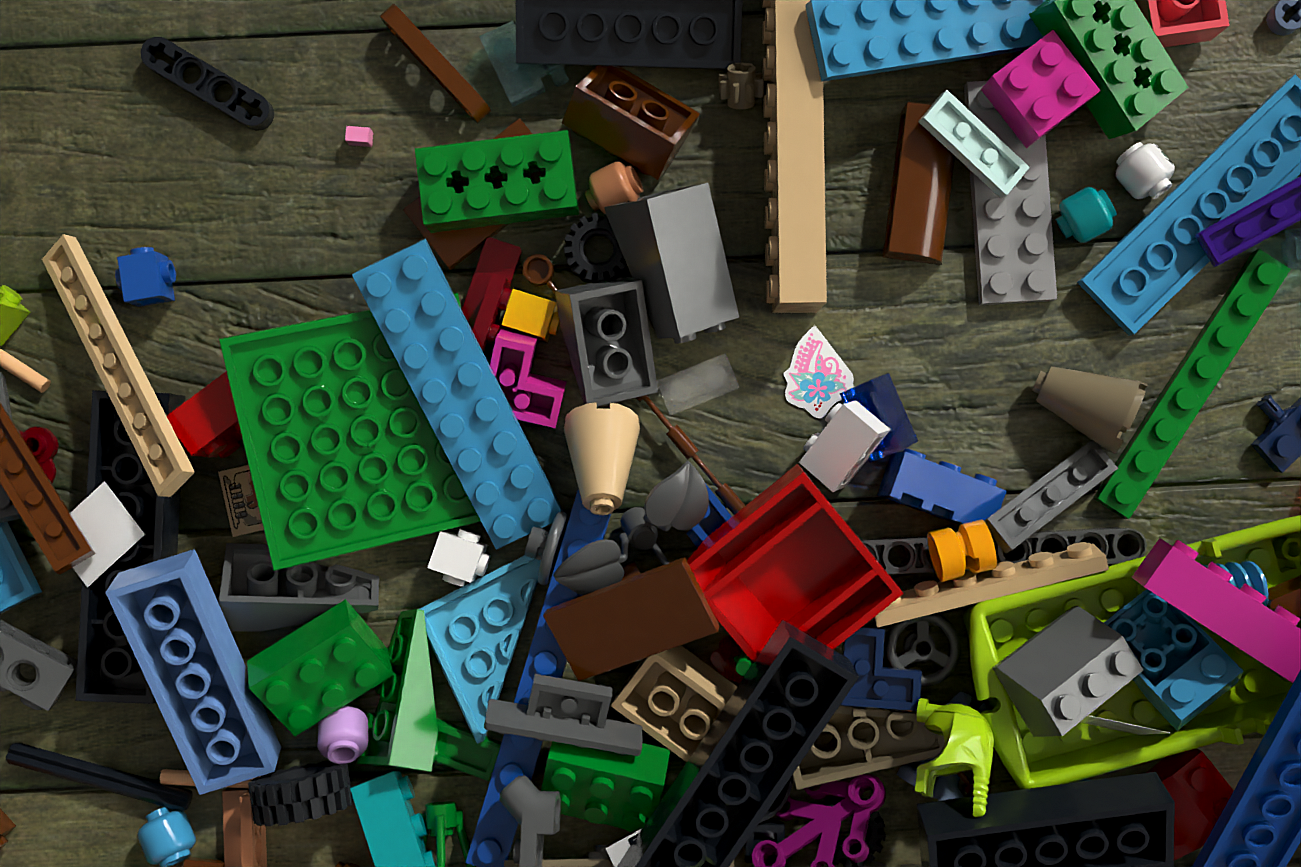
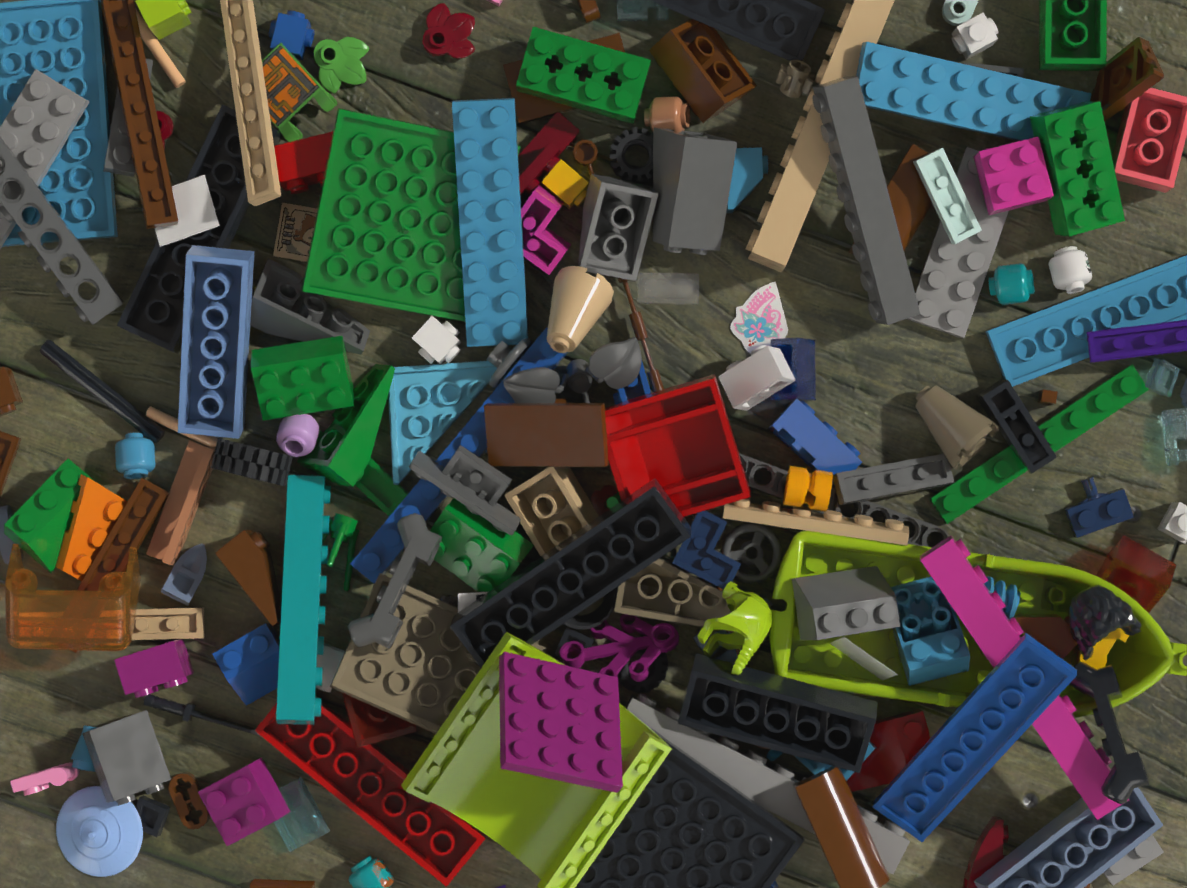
camera: 20 degrees right, 0 degrees up
none -> flag [262,43,337,142]
none -> bright green plate [313,37,369,94]
none -> dark red plate [422,3,475,59]
none -> dark azure slope [726,147,768,213]
none -> dark grey brick [813,76,920,325]
none -> black slope [976,379,1057,474]
none -> reddish brown piece [1038,389,1058,405]

